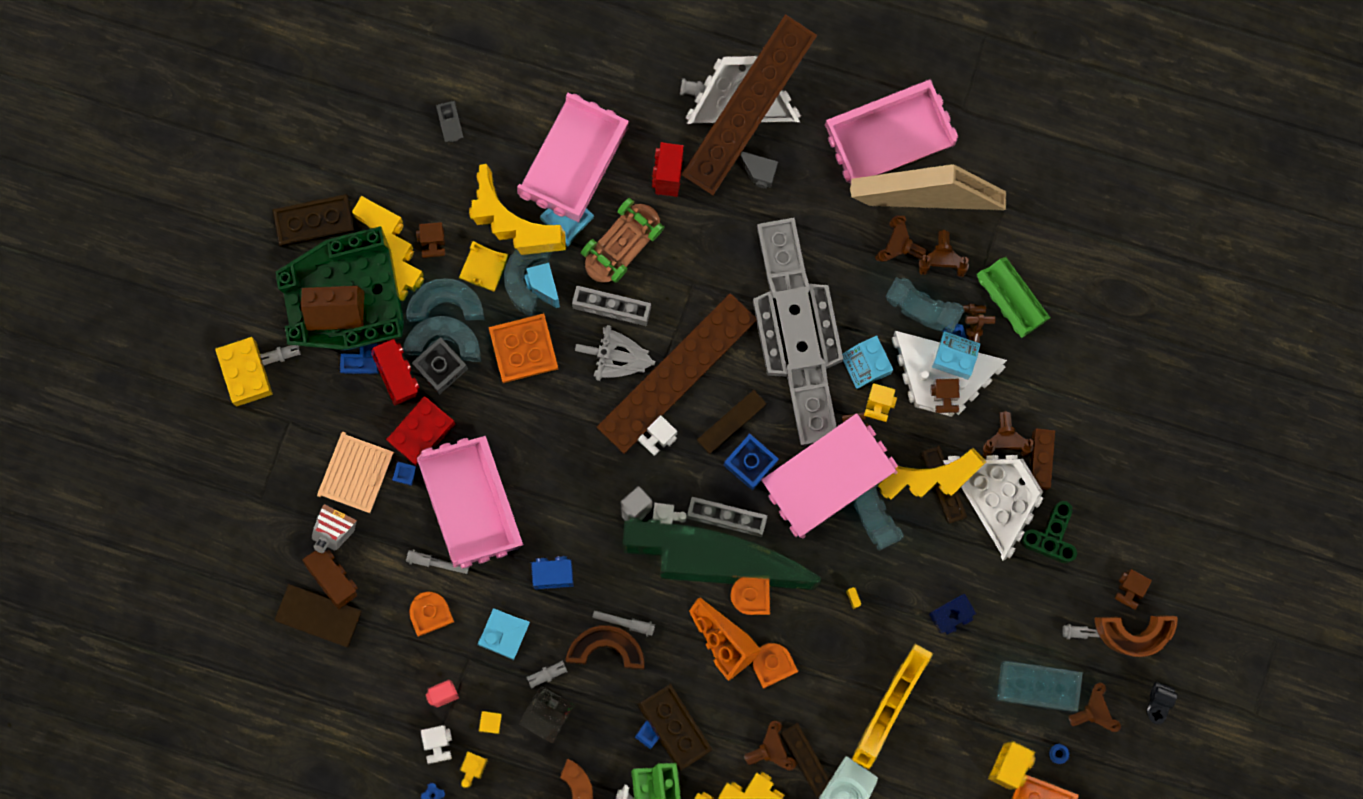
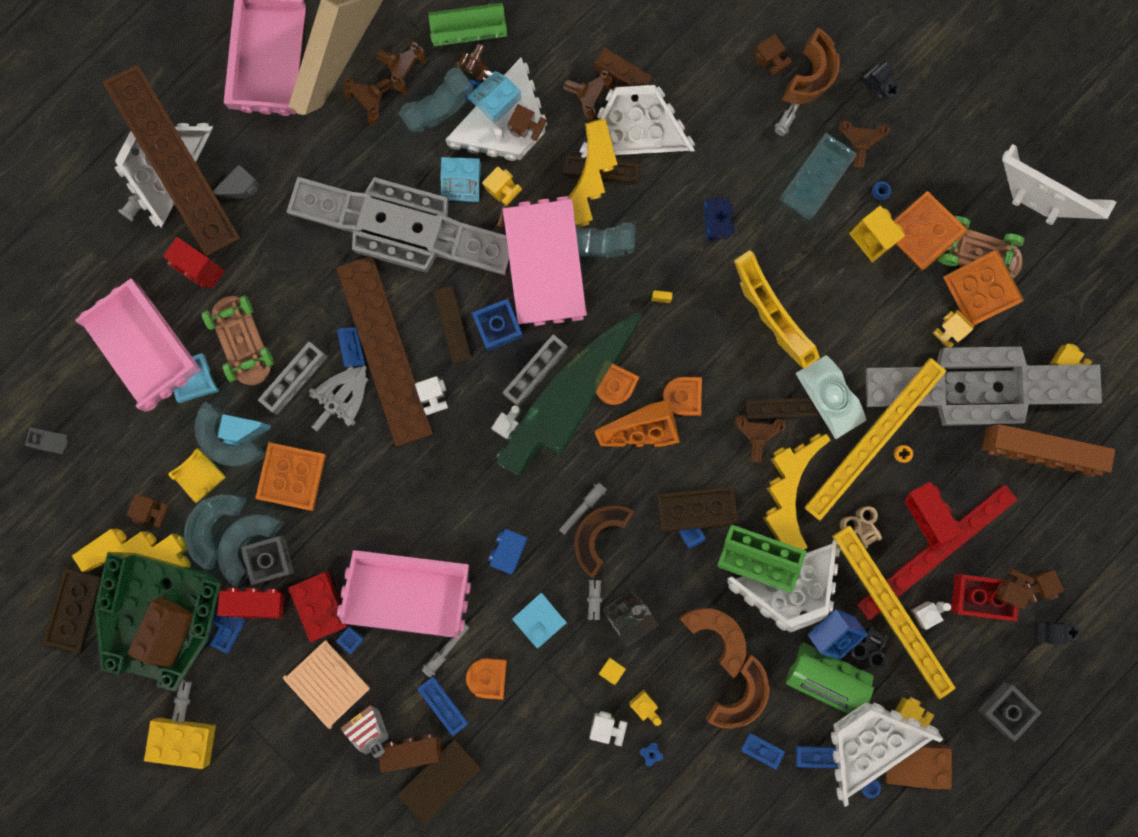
camera: 60 degrees left, 5 degrees up
coral brick [426,679,459,708] -> none
yellow arch [469,164,566,255] -> none
light grey brick [621,486,652,526] -> none
dark green beam [1020,501,1077,563] -> none
none -> blue plate [337,327,365,367]
none -> blue plate [418,676,469,736]

